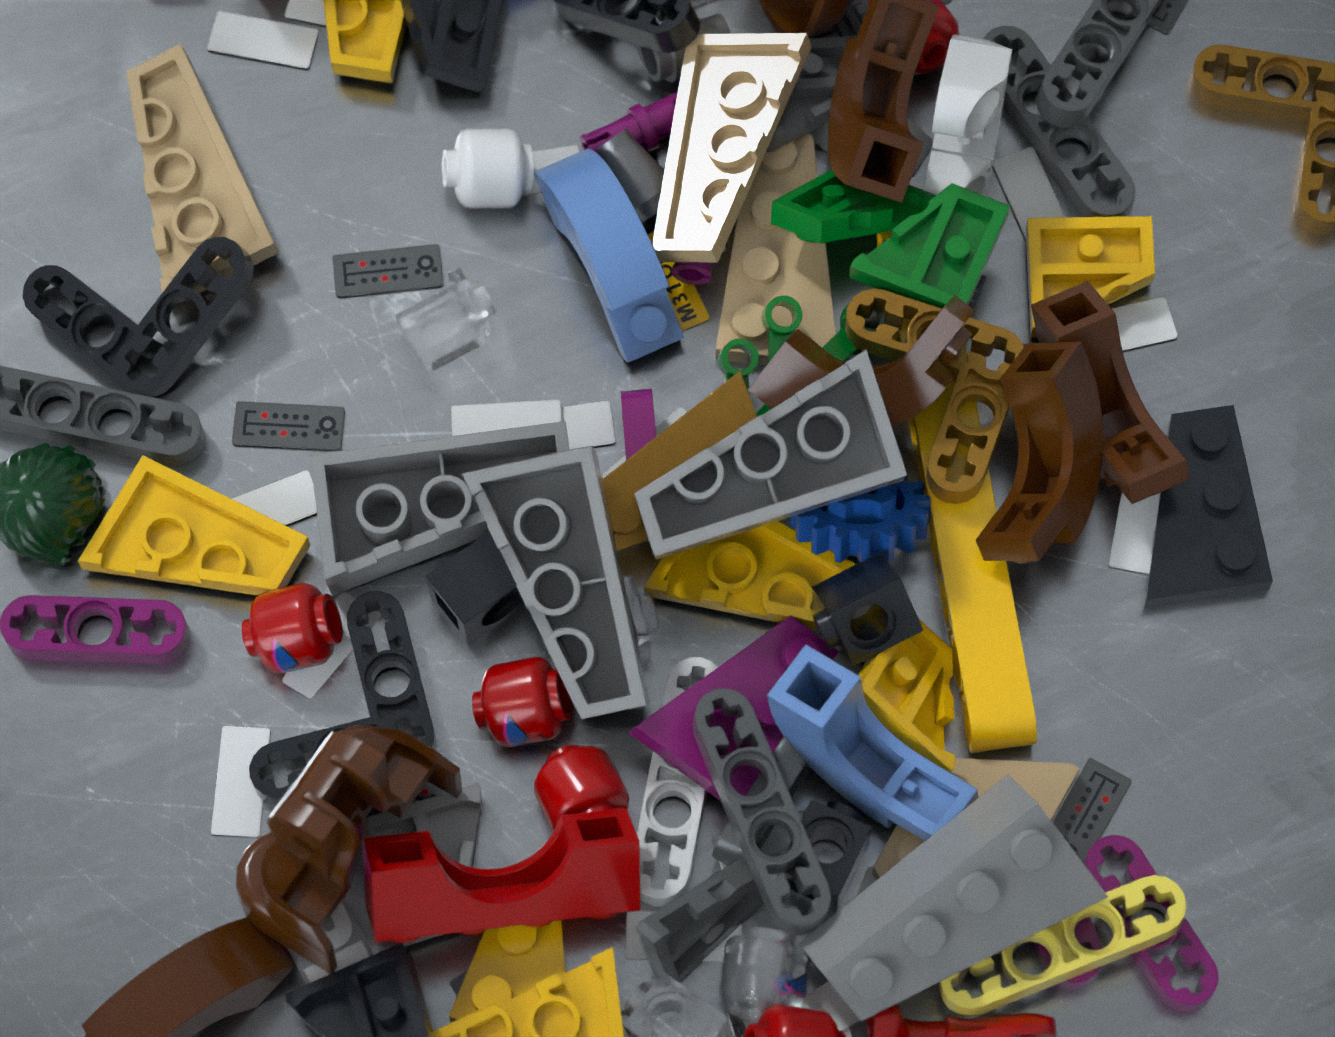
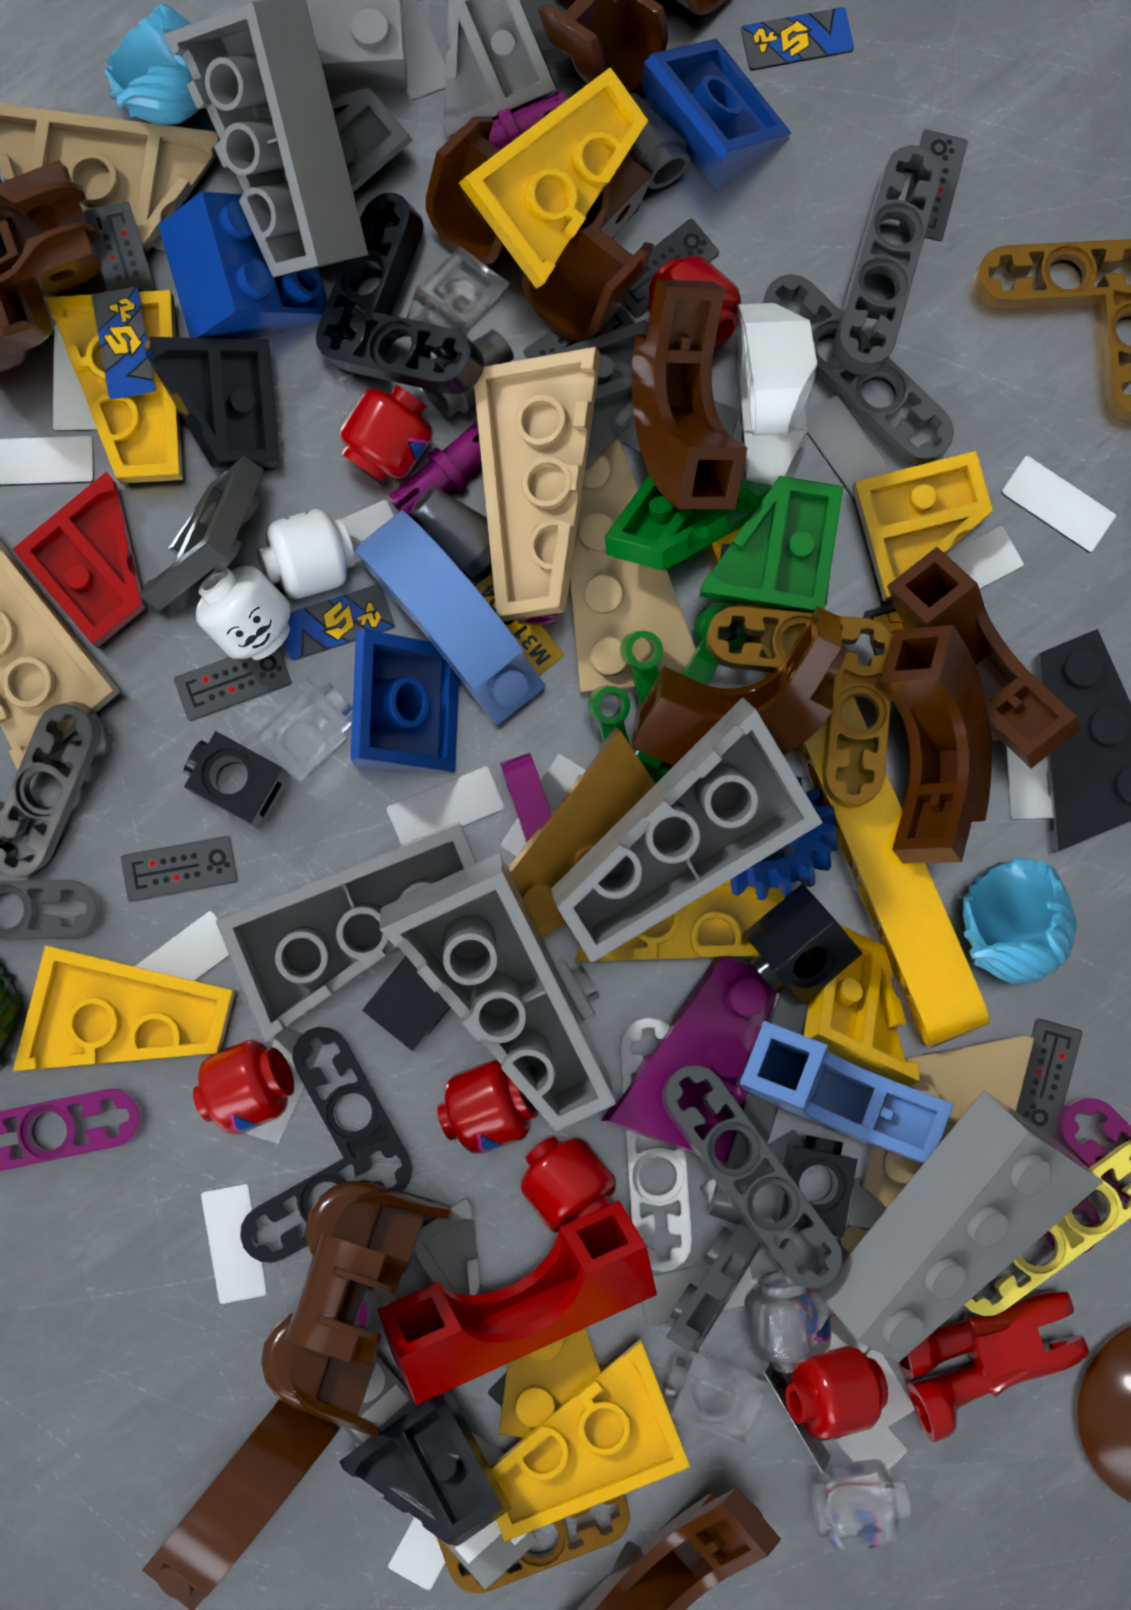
camera: 20 degrees left, 15 degrees up
white sticker [451,400,561,436] -> none
none -> red wing [12,472,146,648]
none -> dark grey wing [139,455,264,611]
none -> black brick [183,731,289,830]
none -> white head [196,565,290,660]
none -> sticker [285,584,394,660]
none -> red head [339,385,433,483]
none -> blue slope [350,629,459,773]
none -> medium azure hair [962,857,1077,984]
none -> white sticker [1002,456,1116,552]

